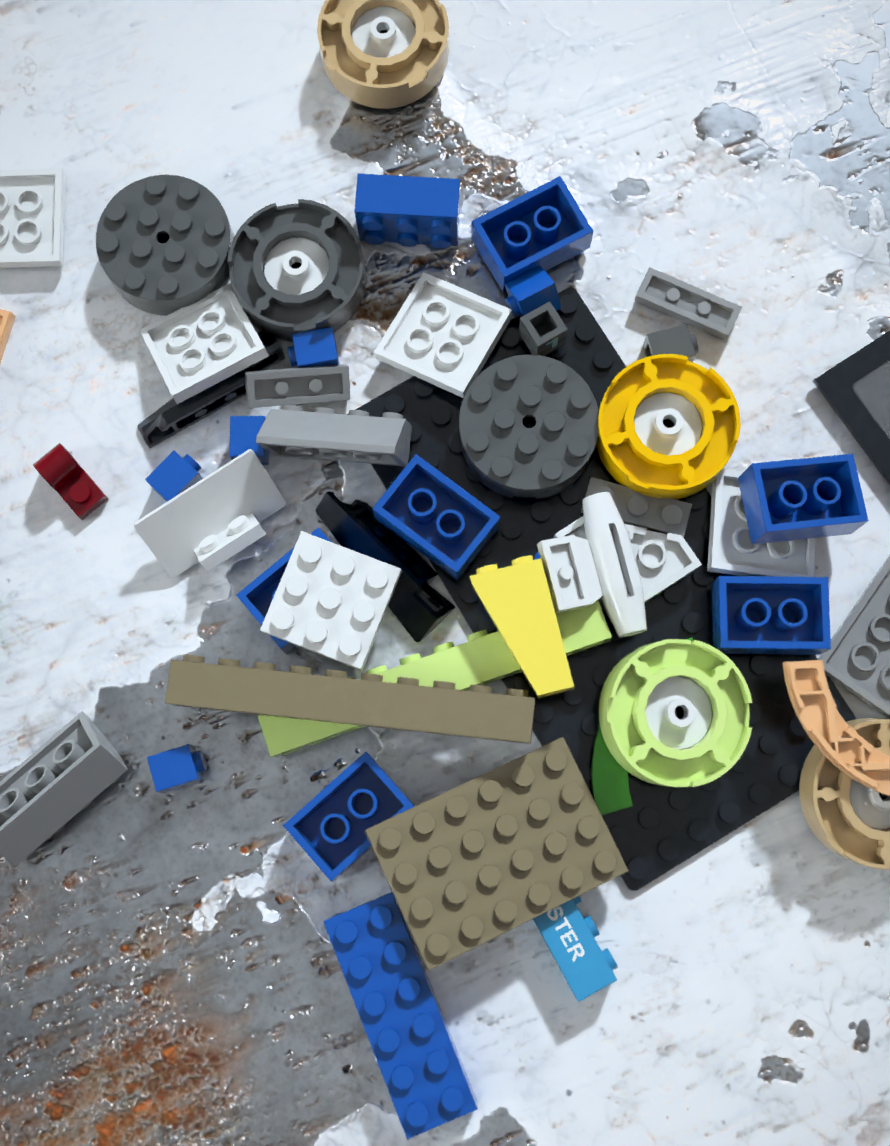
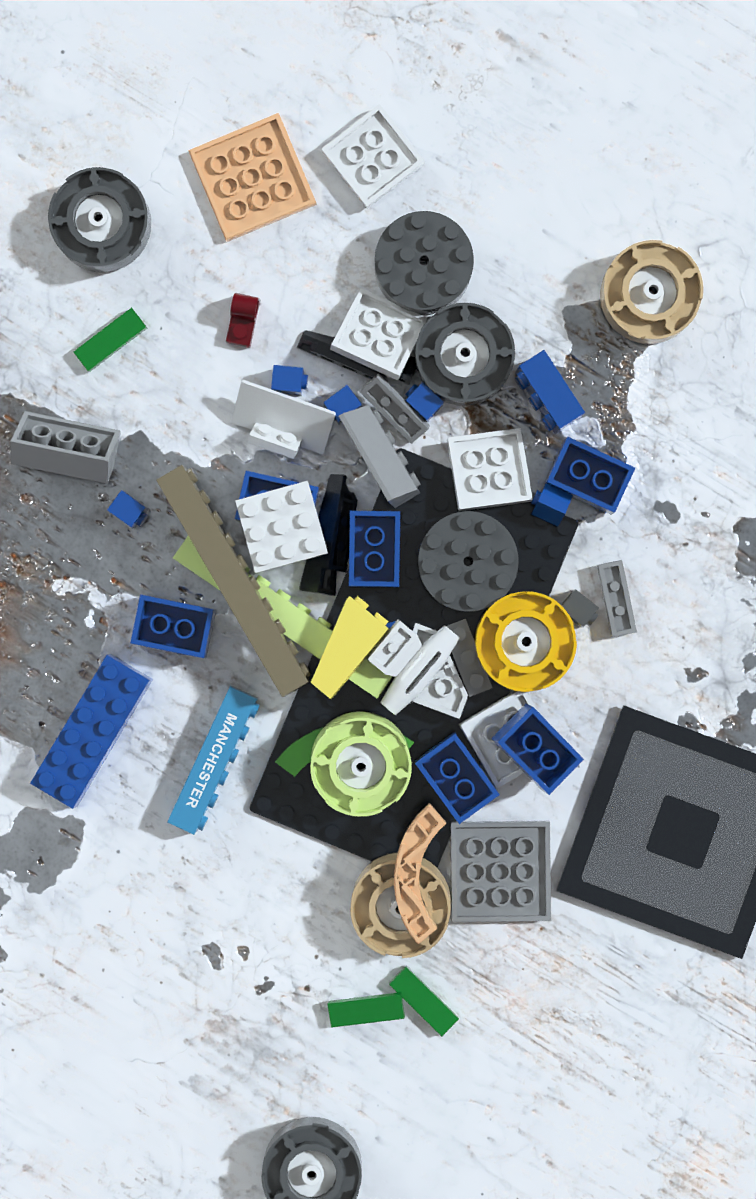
camera: 50 degrees right, 10 degrees up
dark tan plate [364,737,628,971] -> none
dark grey brick [519,301,568,356] -> none

